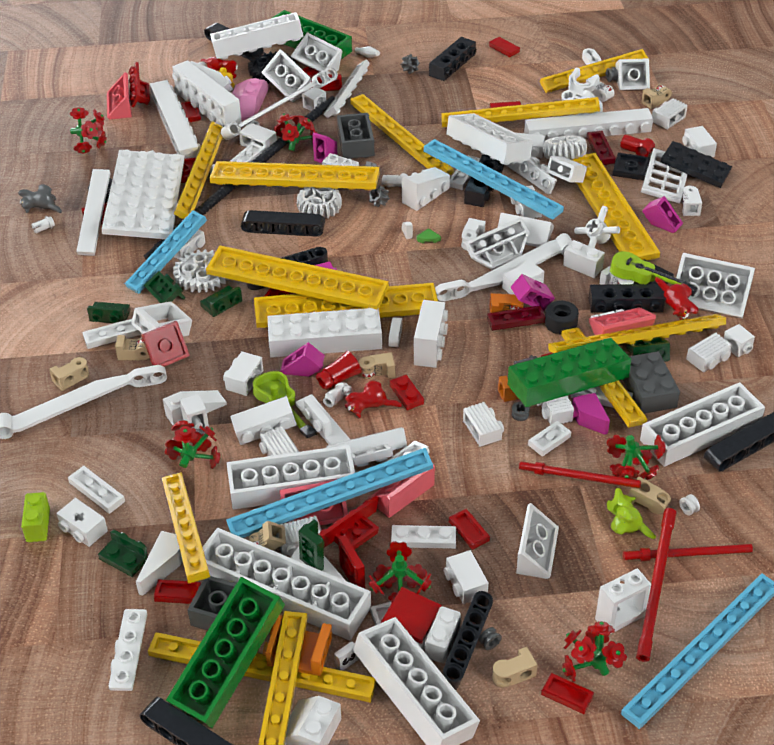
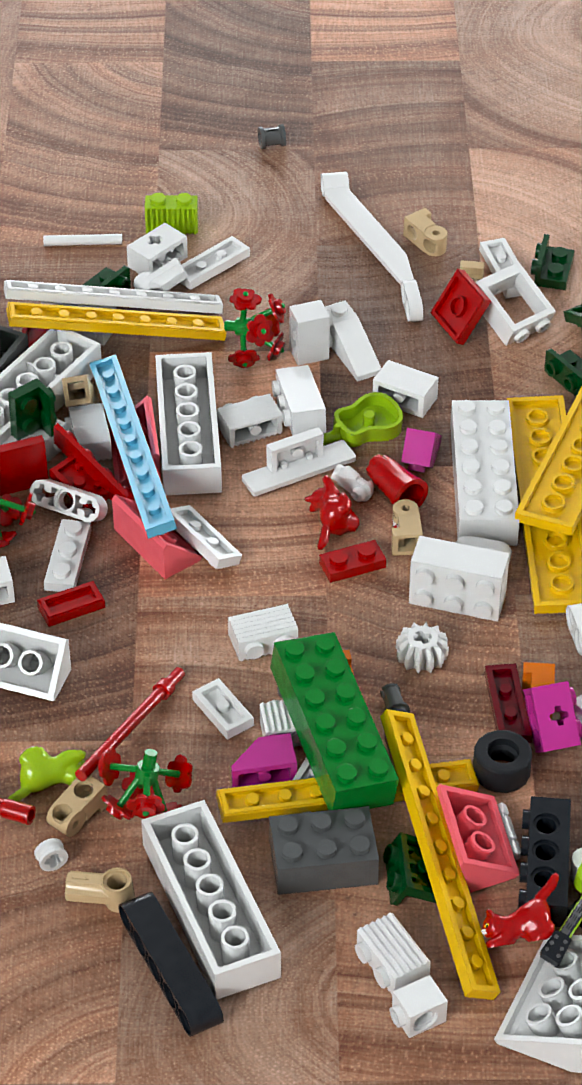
camera: 95 degrees right, 0 degrees up
white bracket [326,427,407,467] -> none
none -> white tile [3,280,223,314]
none -> white beam [30,479,108,522]
none -> white bar [43,234,122,246]
none -> tan piece [65,867,135,913]
none -> white piece [133,258,189,291]
none -> white gear [396,621,449,674]

